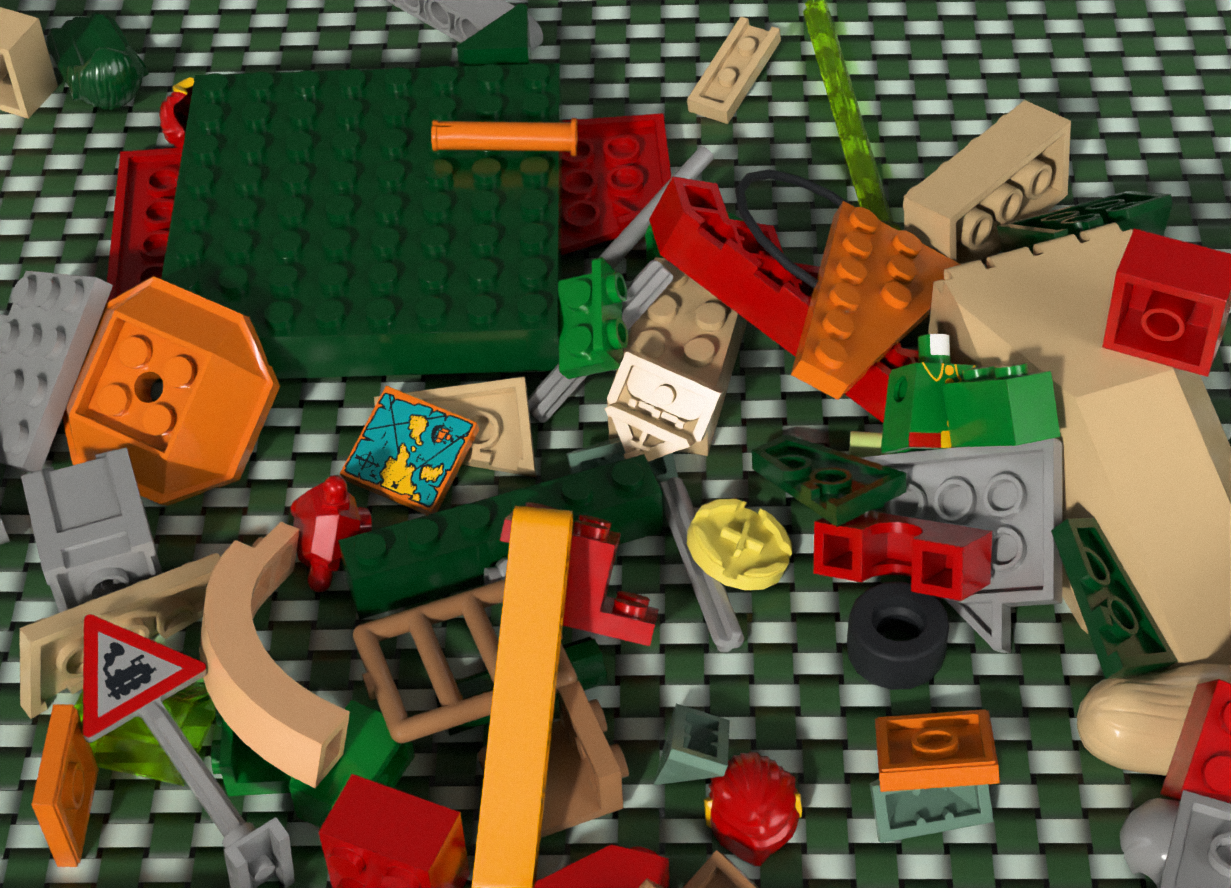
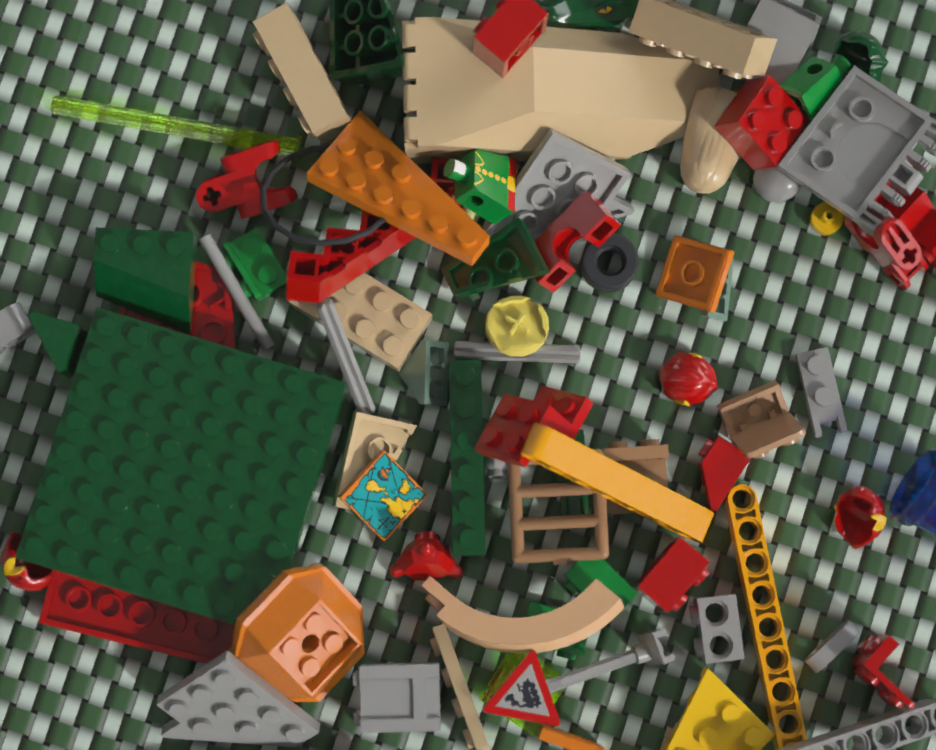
camera: 80 degrees left, 35 degrees up
orange pin [431,118,578,156] -> none
green bracket [558,257,628,379] -> none
slope [605,349,724,462] -> none
sand green slope [653,703,730,785] -> none
tan hinge [687,17,781,124] -> none
green brick [942,363,1060,447] -> none
dark green wing [1051,518,1178,679] -> none
none -> dark green wedge [93,227,197,334]
none -> red piece [196,139,298,219]

